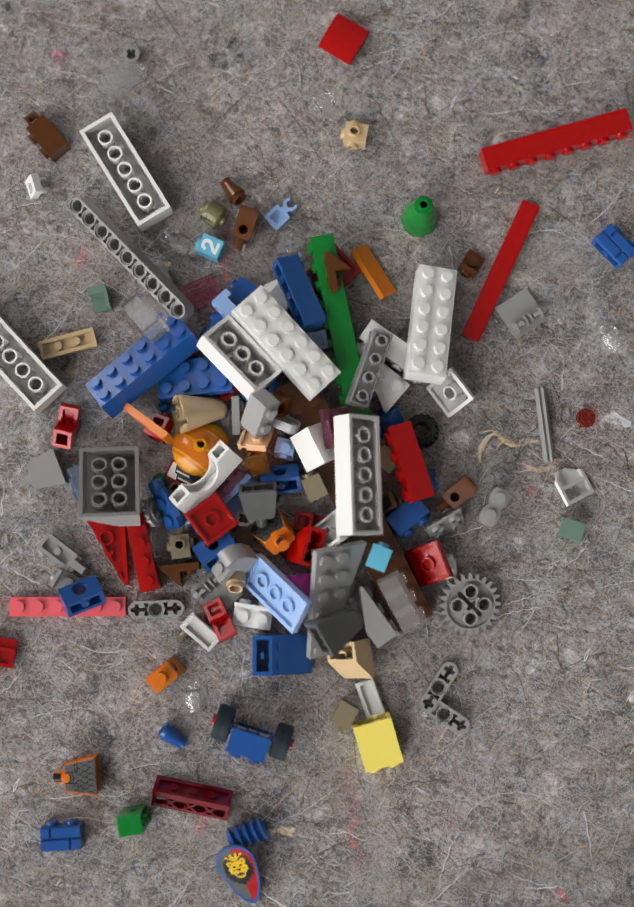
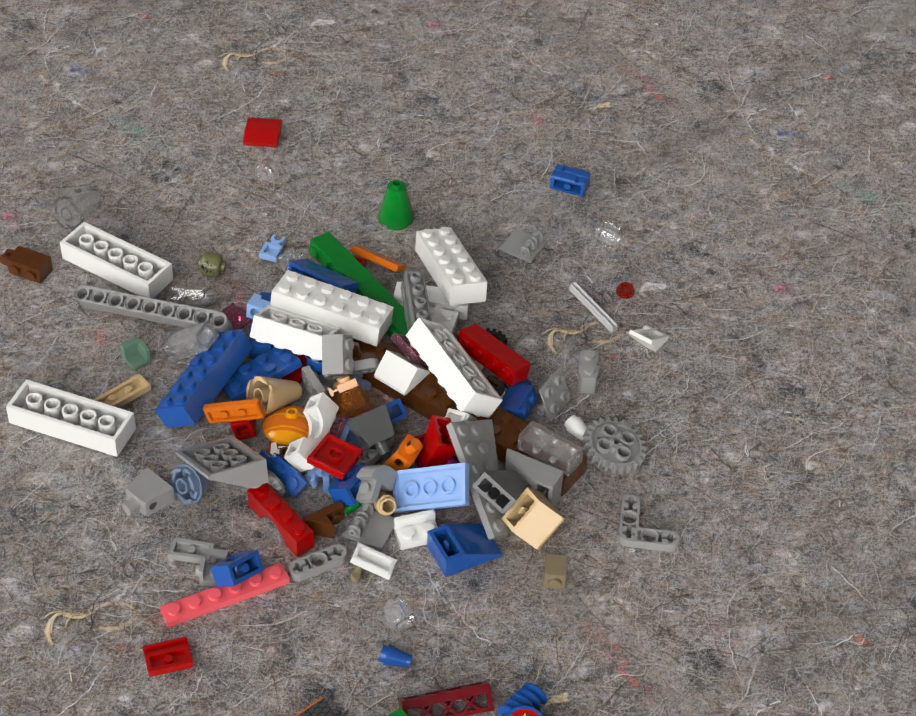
camera: 30 degrees left, 40 degrees down
white tile [25,173,49,199] -> none
red brick [52,402,81,450] -> none
red wing [87,521,130,585] -> none
orange torso [145,655,187,694] -> none
dark tan brick [166,530,195,559] -> none
medium azure brick [195,233,226,264] -> none
red slope [203,597,238,643] -> none
brick [210,704,295,764] -> none
reddish brown cone [220,177,246,206] -> none
reddish brown torso [232,205,263,252] -> none
light blue brick [274,437,295,461] -> none
dark tan brick [301,472,328,503] -> none
reddish brown slope [323,252,350,294] -> none
tan brick [340,120,369,150] -> none
light yellow brick [352,712,404,773] -> none
white tile [355,678,385,718] -> none
medium azure brick [365,541,393,572] -> none
red plate [405,539,454,587] -> none
white slope [426,367,475,418] -> none
reddish brown torso [436,474,478,513] -> none
reddish brown bracket [457,249,485,279] -> none
red tile [461,199,540,343] -> none
red brick [479,108,633,176] -> none
sand green panel [558,517,586,543] -> none

